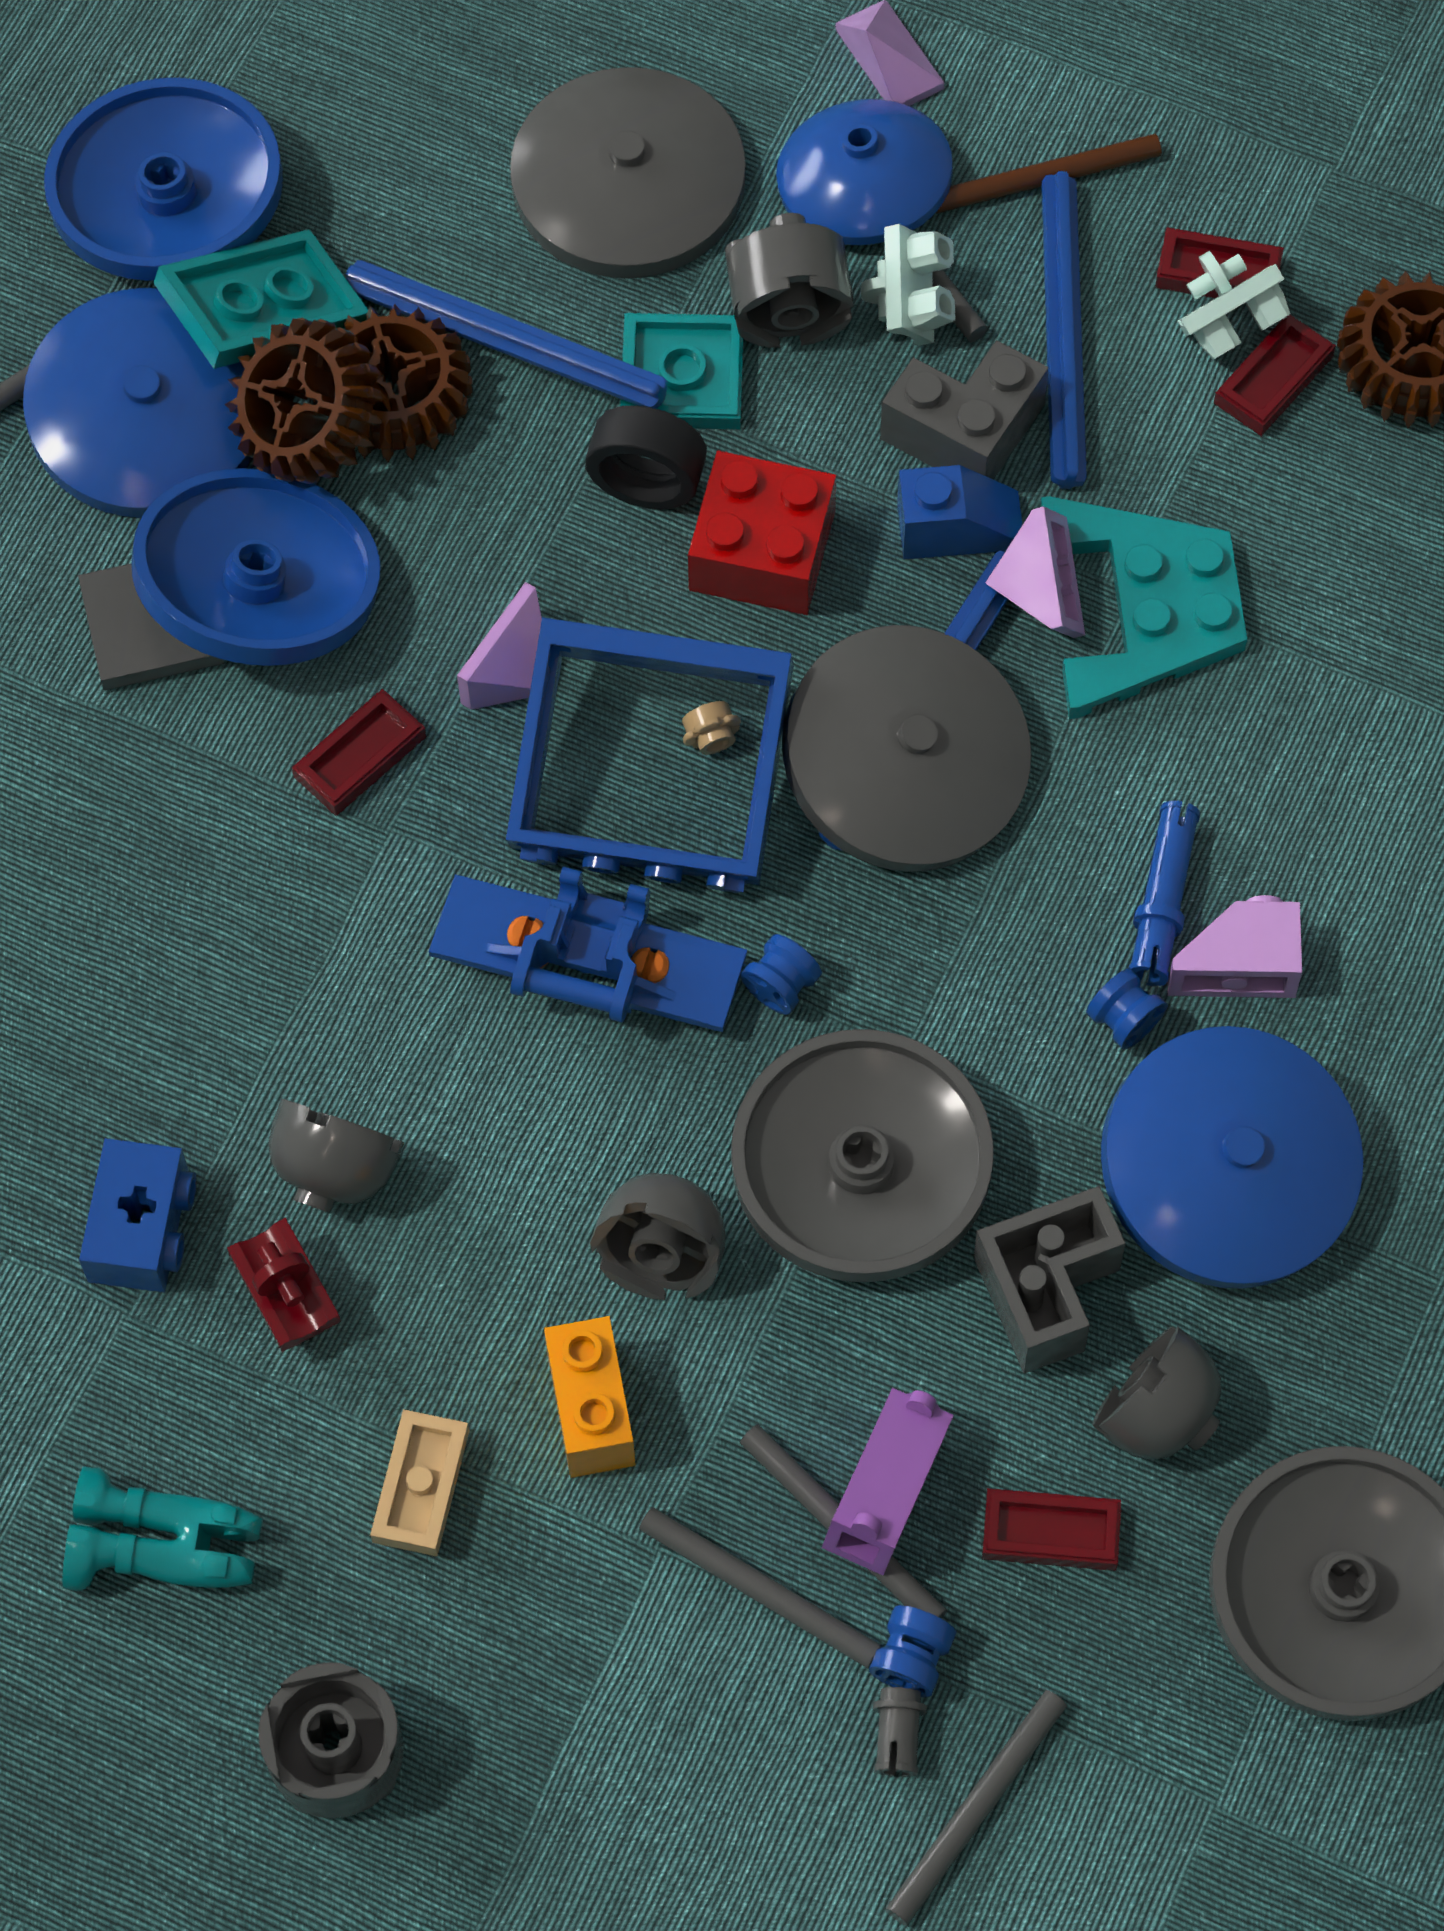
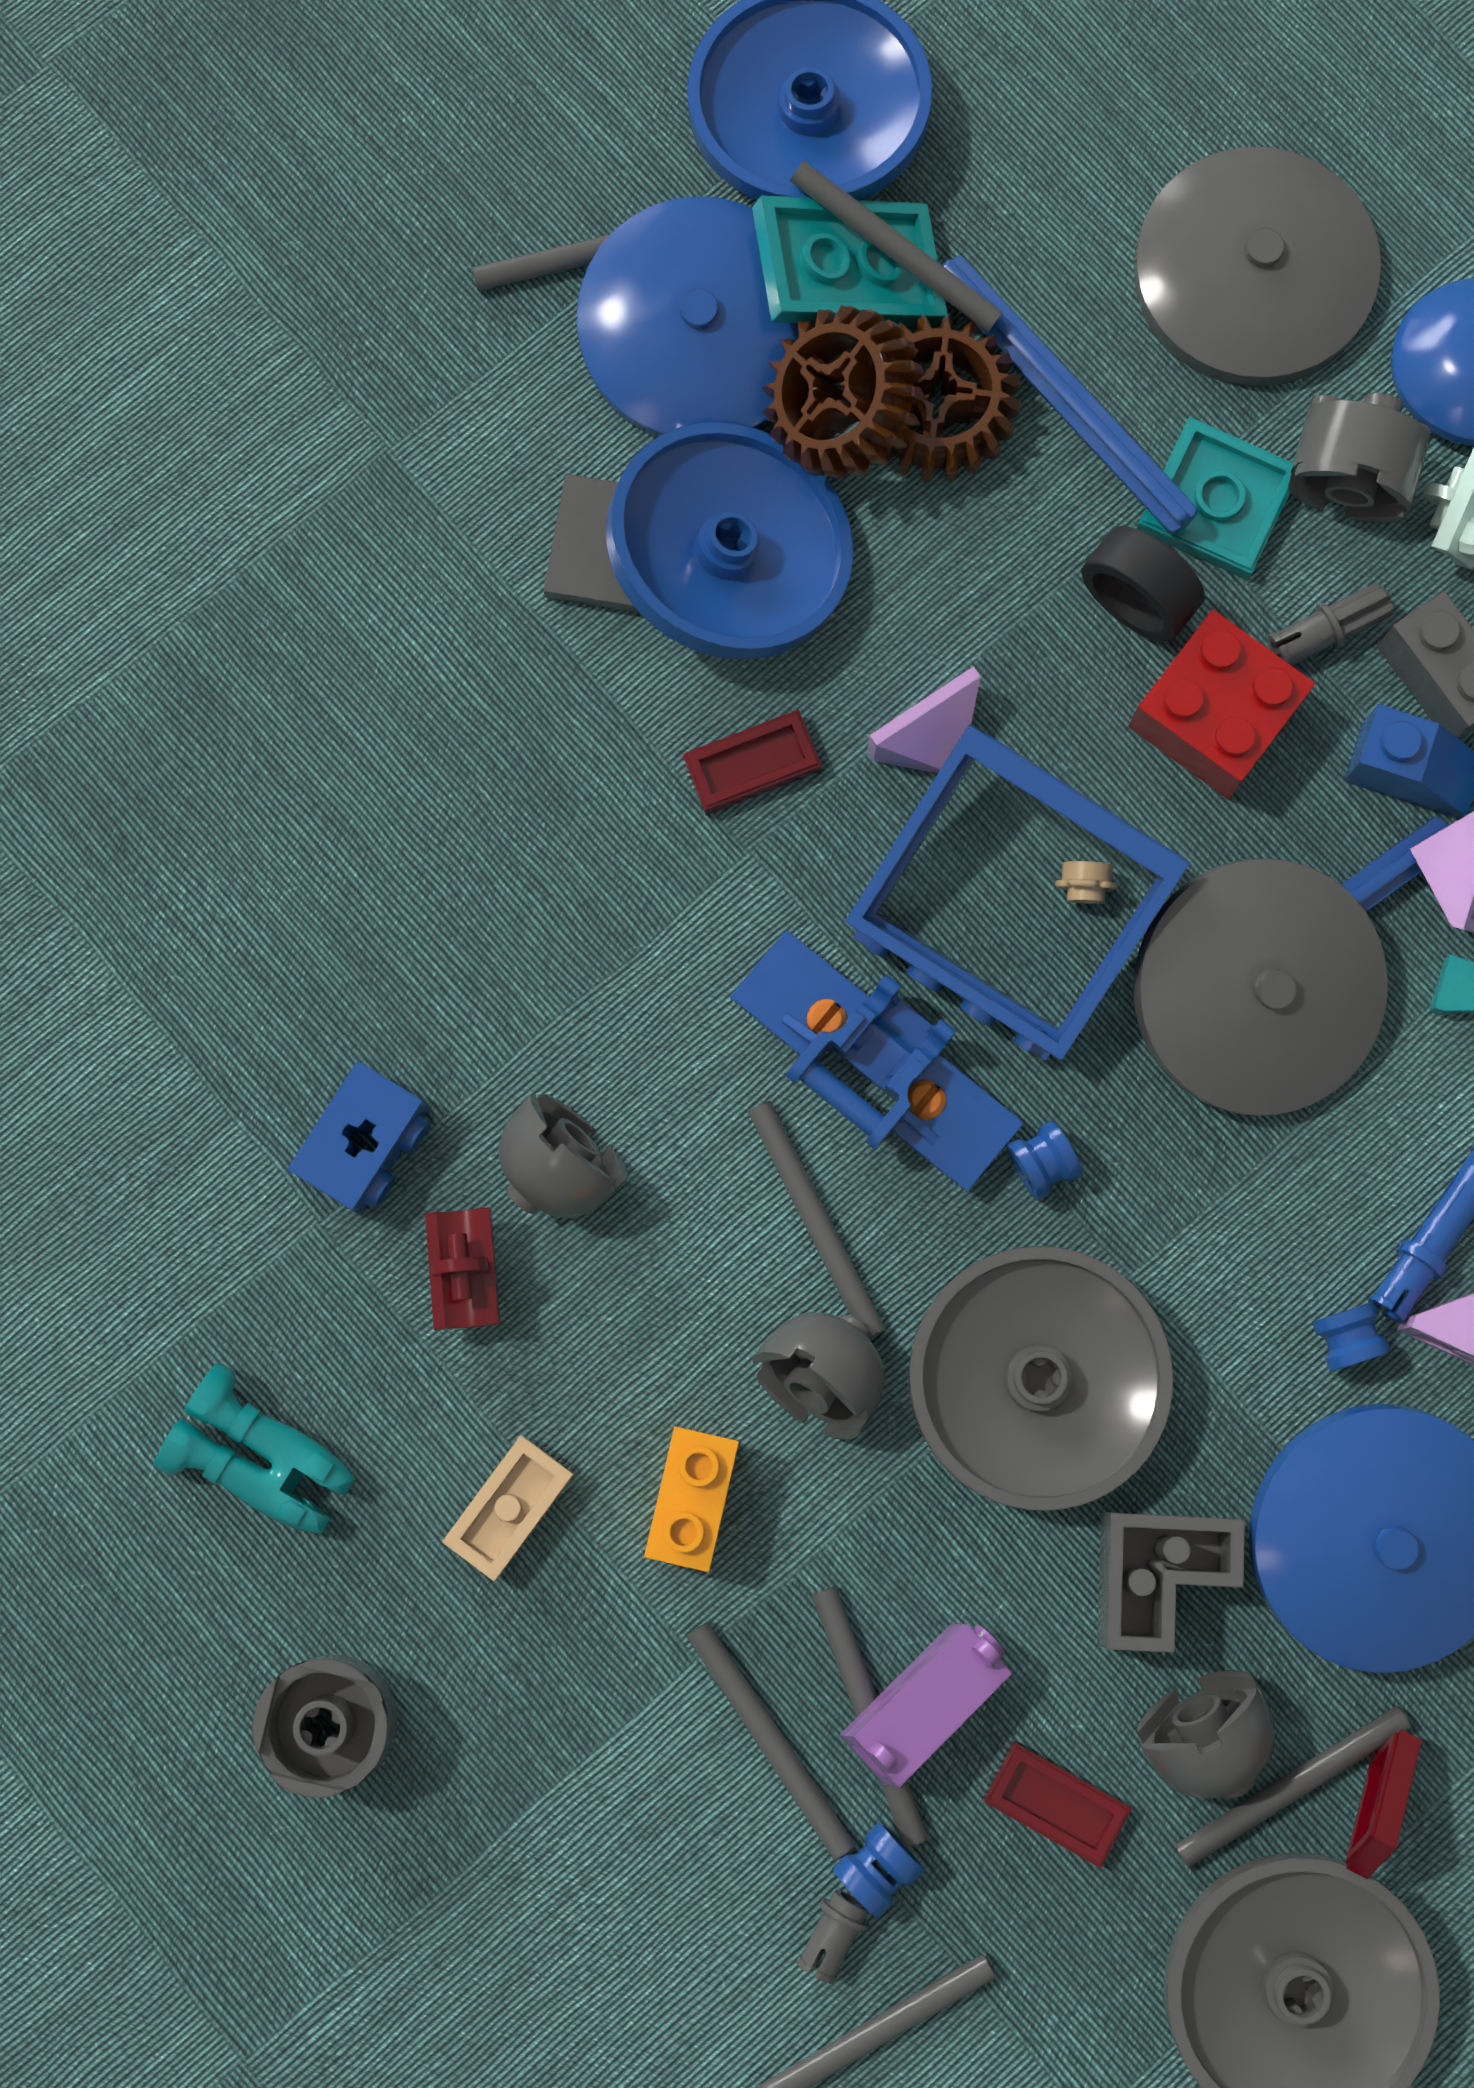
camera: 25 degrees right, 15 degrees up
none -> dark grey bar [748,1101,886,1337]
none -> dark grey bar [790,160,1003,332]
none -> dark grey bar [1174,1705,1412,1869]
none -> dark grey axle [1267,583,1394,666]
none -> dark red tile [1345,1729,1422,1879]

